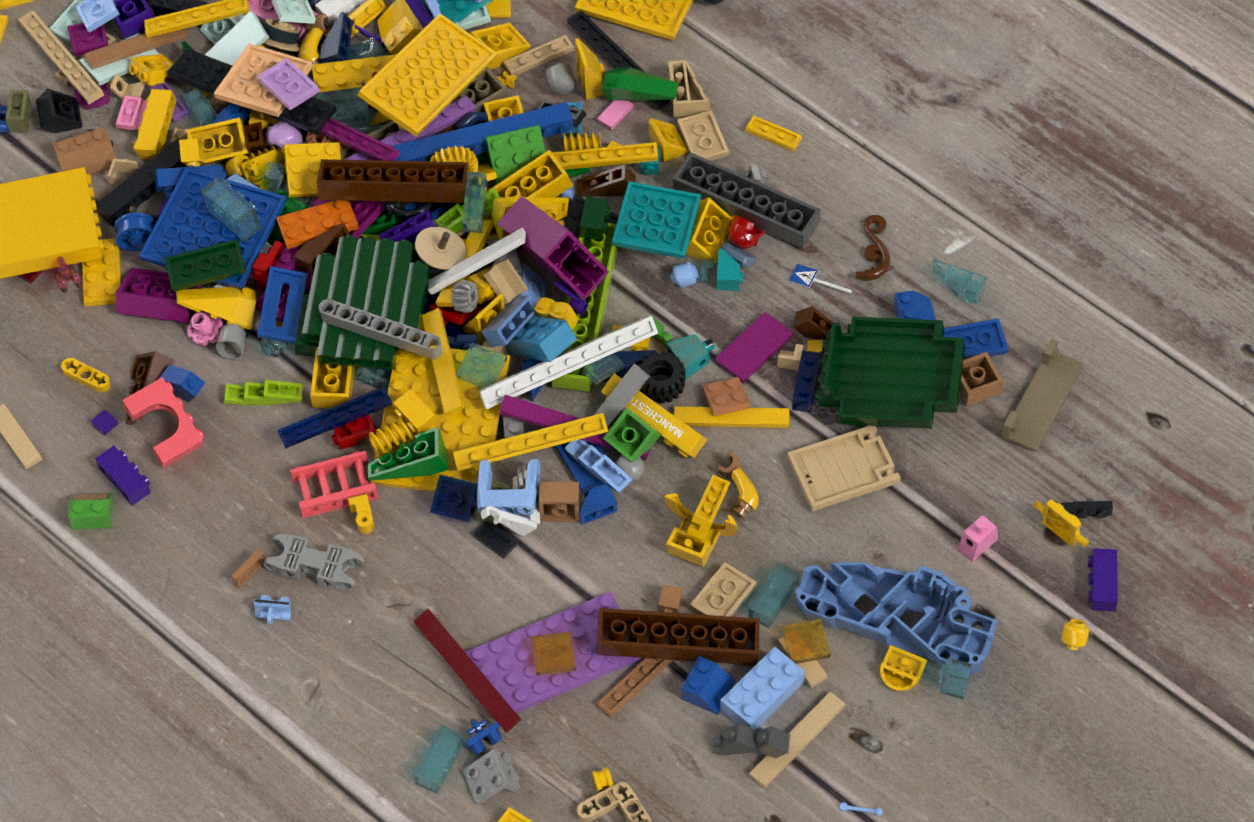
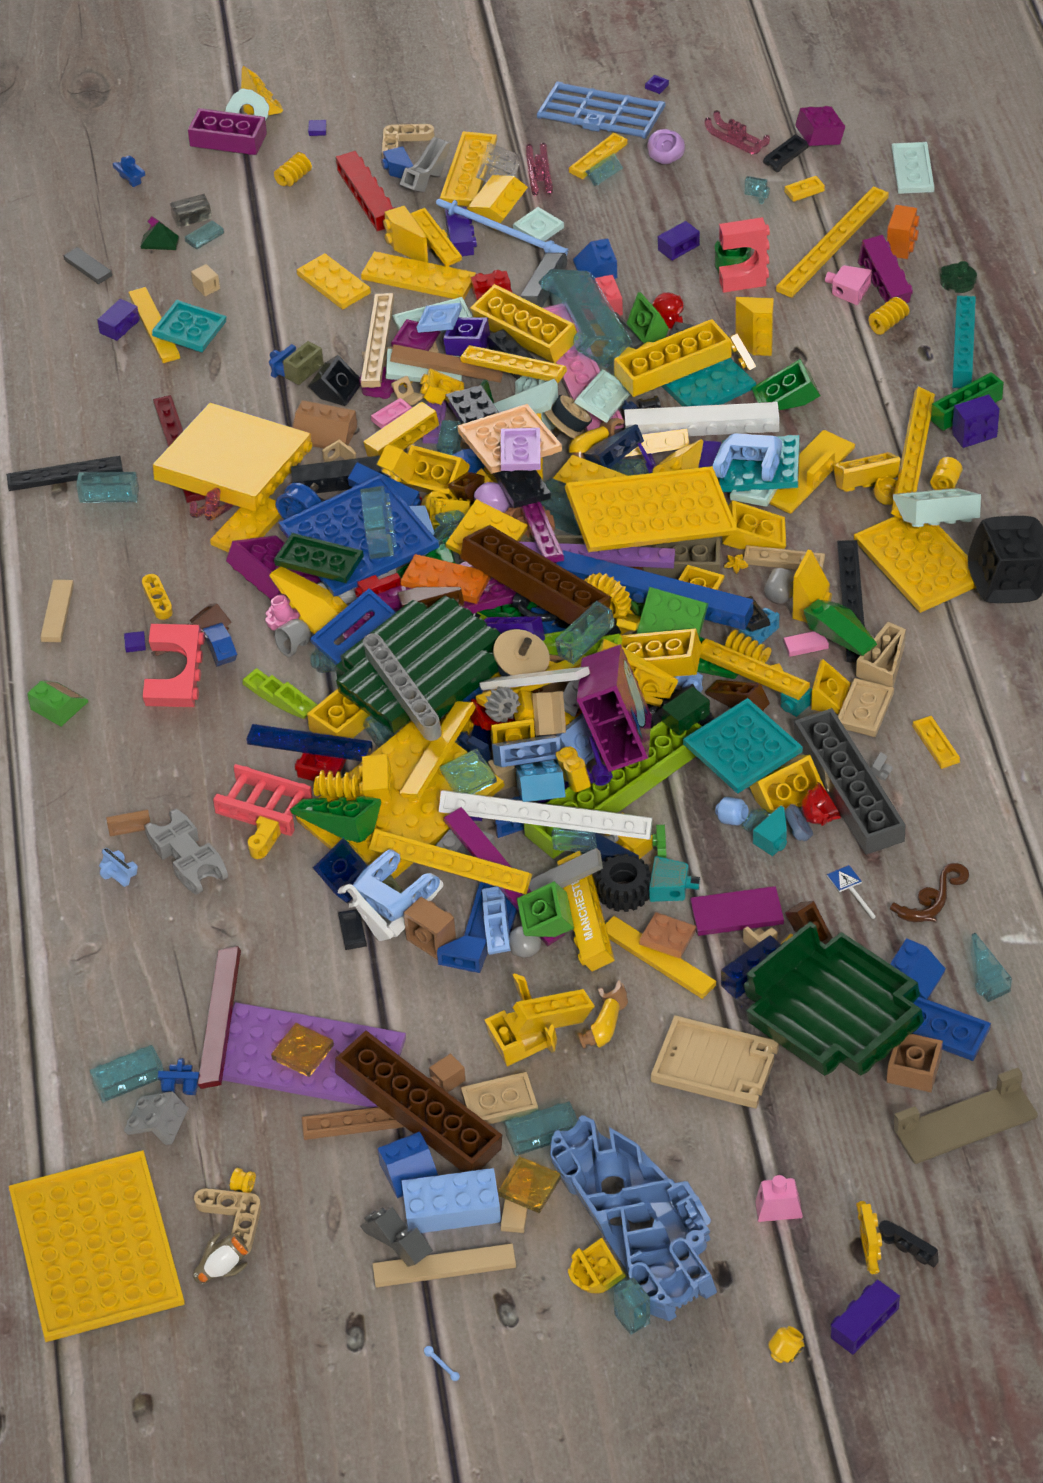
camera: 40 degrees right, 10 degrees down
dark purple brick [95,446,151,506] -> none
dark blue arm [455,111,488,130] -> none

